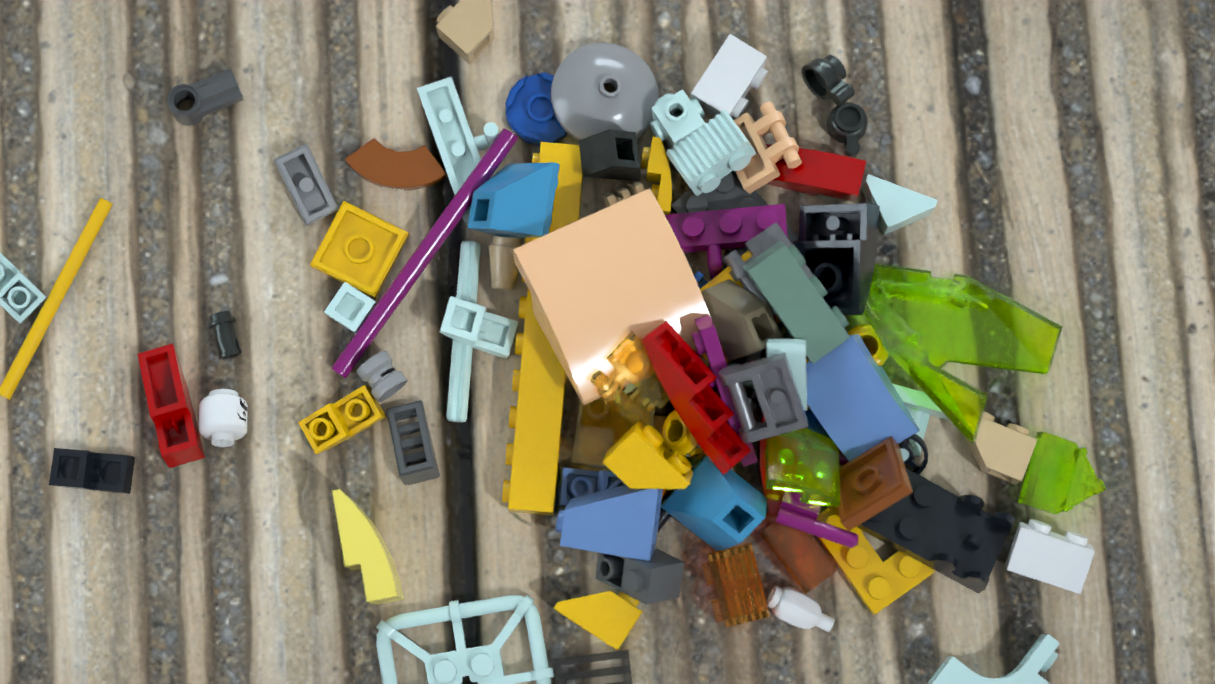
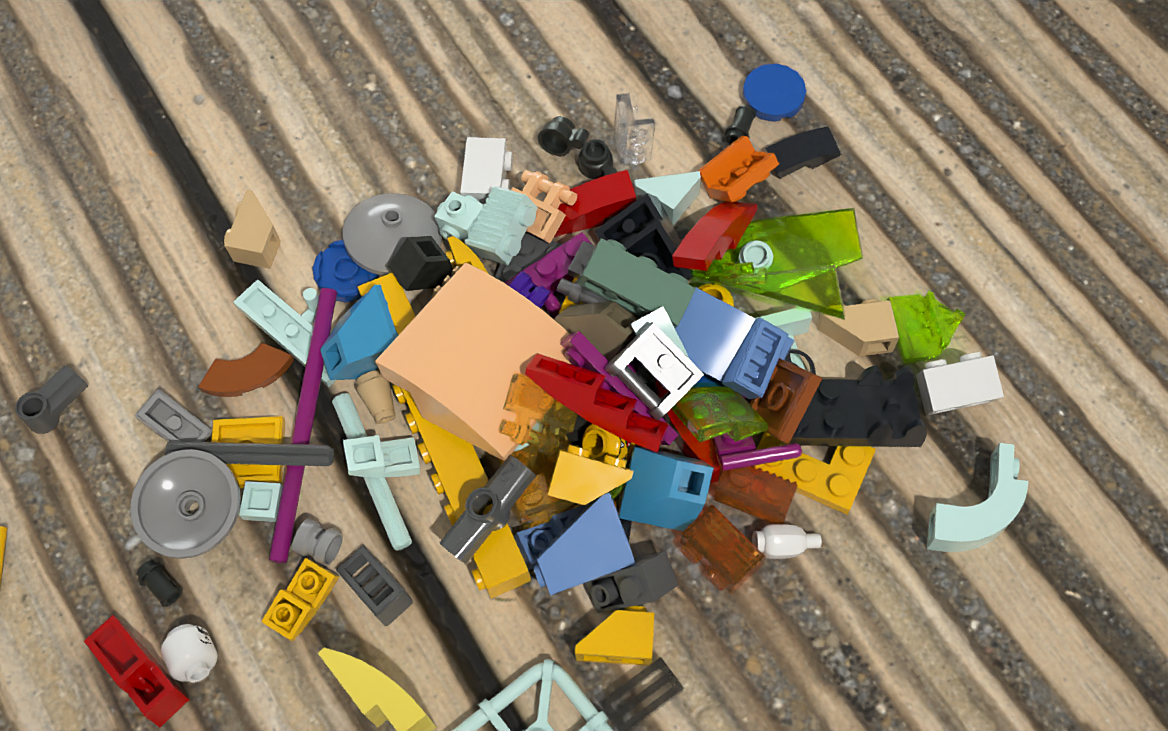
camera: 25 degrees left, 15 degrees down
none -> light grey dish [130,449,241,559]
none -> dark grey axle [164,442,334,466]
none -> dark grey piece [439,455,536,565]
none -> dark purple wheel [509,271,551,308]
none -> clear bracket [614,93,655,164]
none -> red slope [672,201,758,271]
none -> orange bracket [698,136,779,202]
none -> medium blue slope [722,317,789,399]
none -> pearl dark grey pin [724,105,756,145]
none -> light aqua plate [739,240,773,274]
none -> blue tile [742,64,806,122]
none -> black slope [765,127,842,179]

